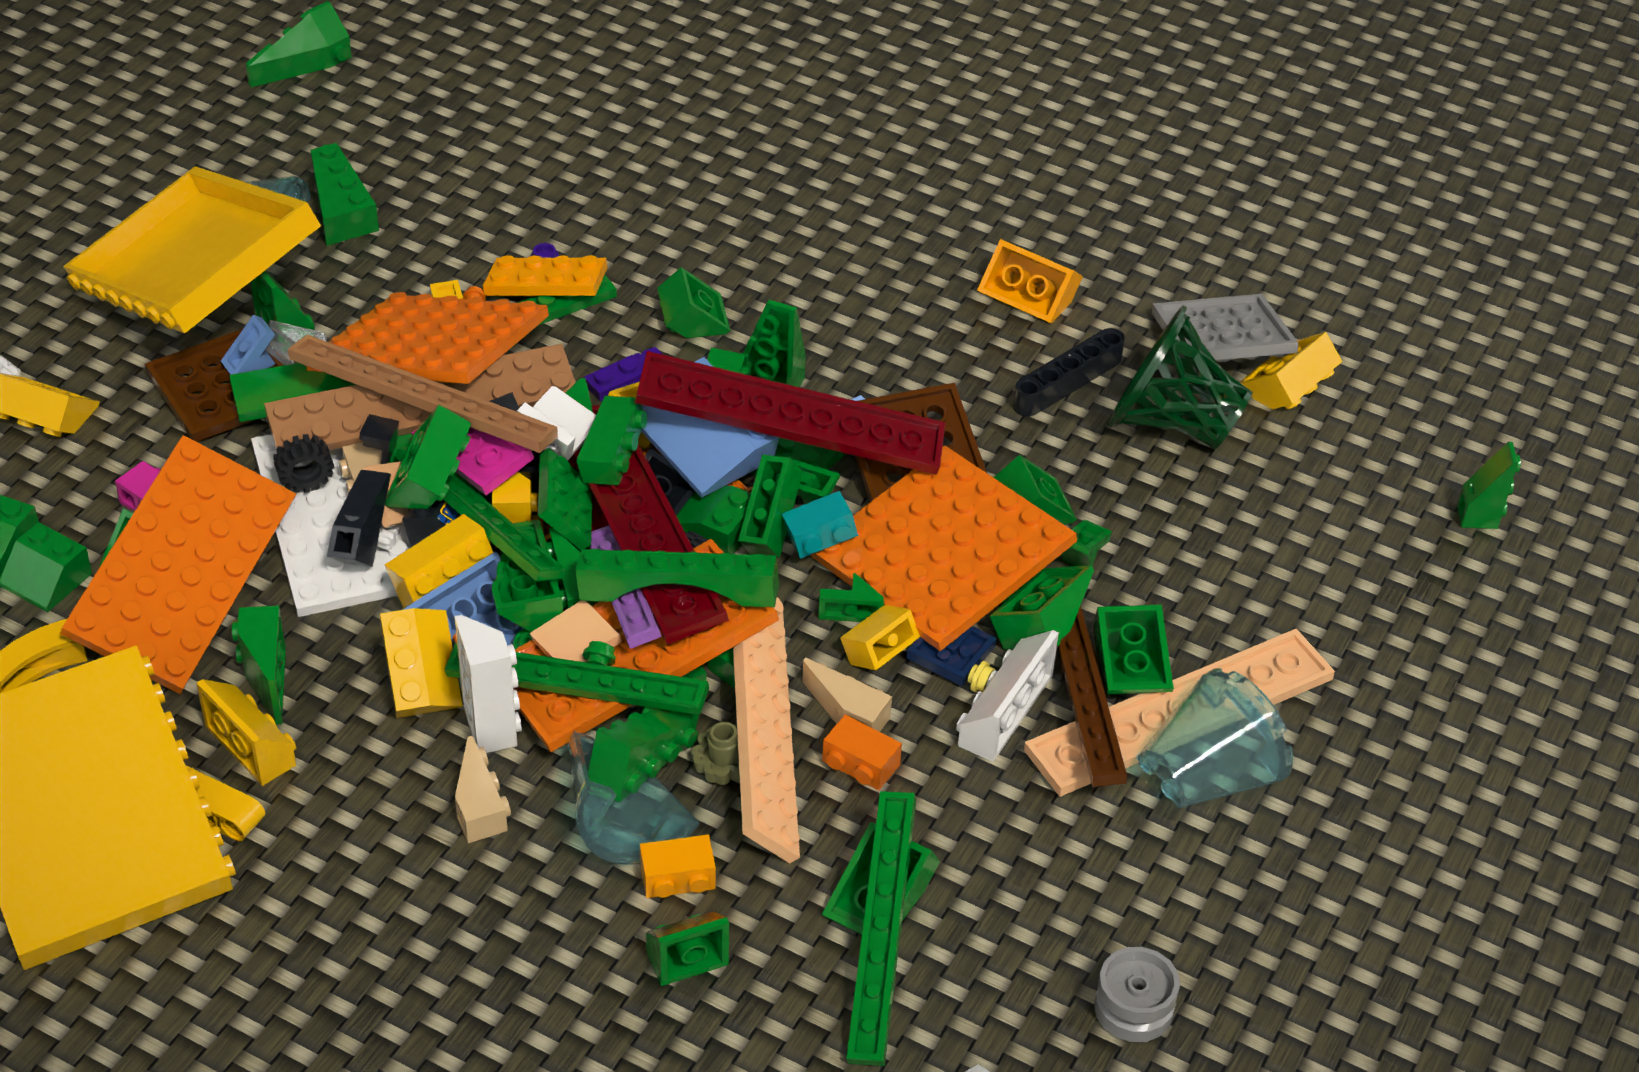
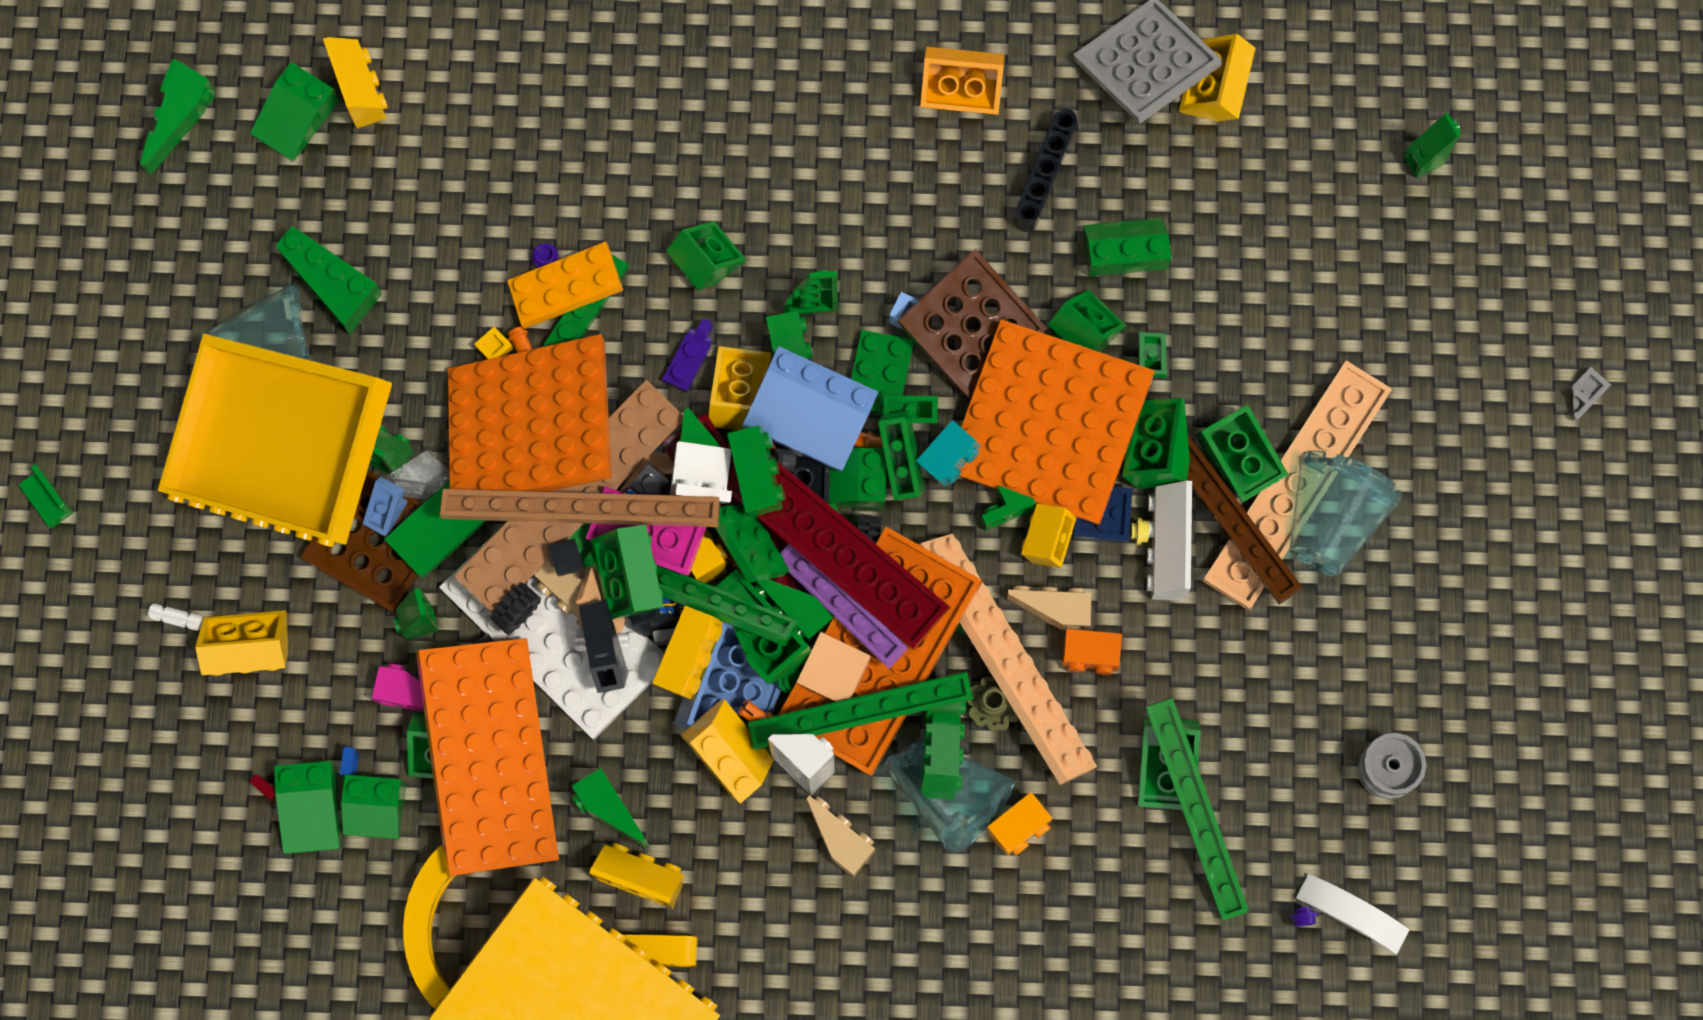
camera: 25 degrees left, 30 degrees up
green arch [575,549,779,607] -> none
green plate [582,641,616,666] -> none
dark red plate [635,351,946,475] -> none
green slope [646,911,729,986] -> none
dark green piece [1107,305,1253,450] -> none
none -> green slope [250,62,339,162]
none -> yellow slope [323,37,388,129]
none -> blue tile [340,747,359,778]
none -> green slope [394,588,439,640]
none -> green slope [1083,218,1172,277]
none -> light grey slope [1571,367,1611,421]

